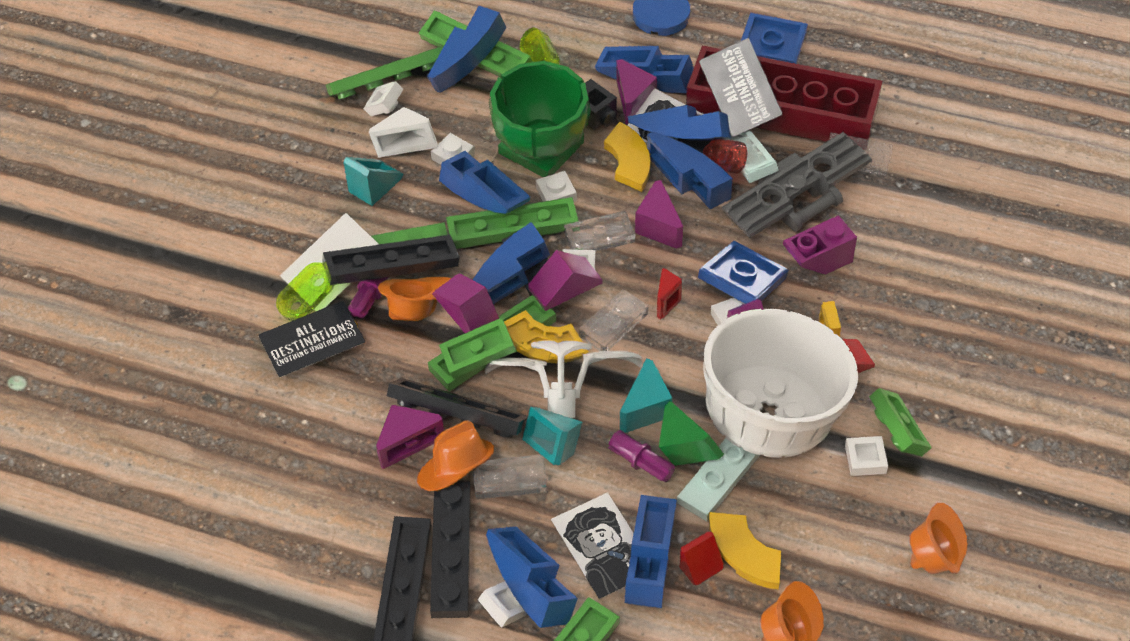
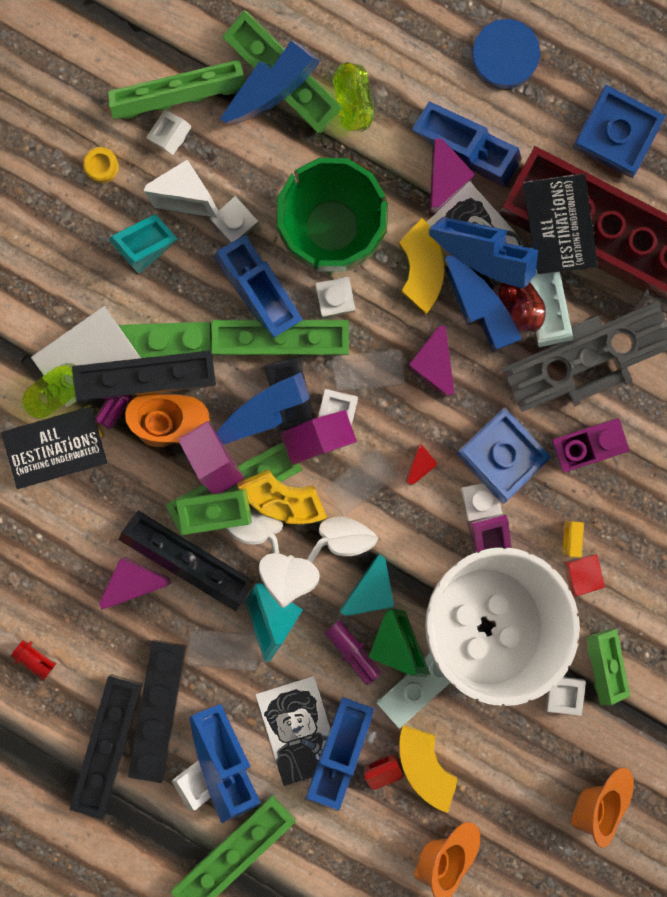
camera: 10 degrees right, 35 degrees up
orange piece [417,420,494,491] -> none
black brick [585,79,617,130] -> none
none -> red pin [10,640,57,681]
none -> yellow tile [83,147,119,184]

